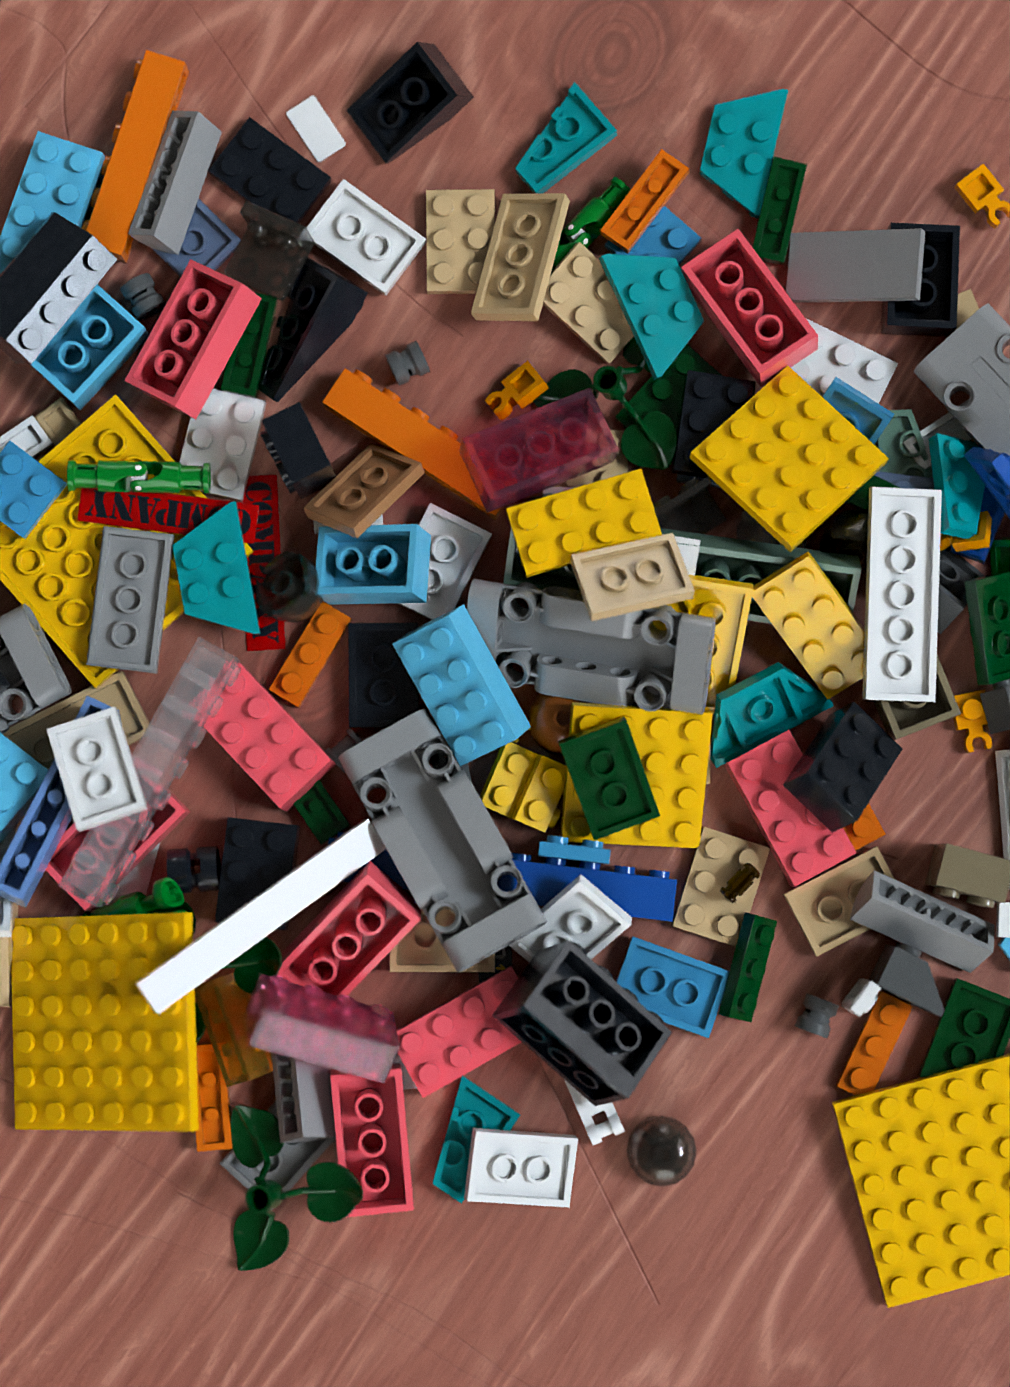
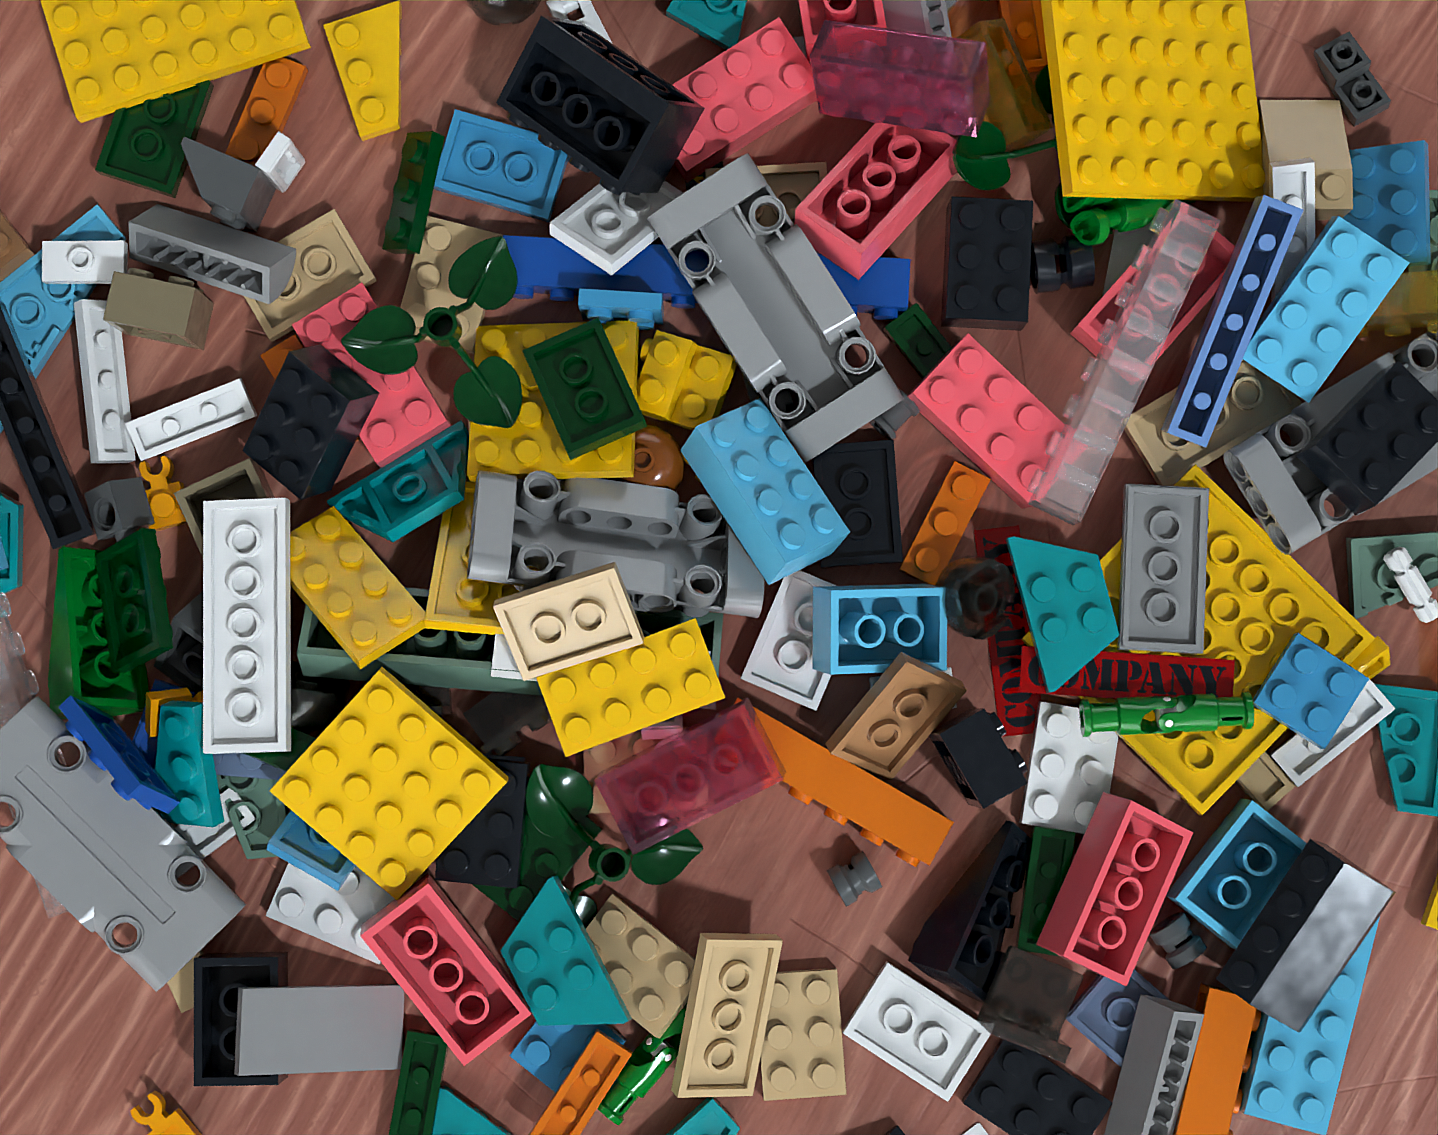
camera: 175 degrees right, 0 degrees up
white plate [47,707,148,832] -> none
white tile [135,819,386,1014] -> none
light orange plate [485,360,549,421] -> none
dark brown piece [720,863,760,903] -> none
dark grey wheel [795,993,839,1038] -> none
none -> white plate [125,378,257,461]
none -> yellow wing [323,0,402,141]
none -> dark green plant [341,236,522,429]

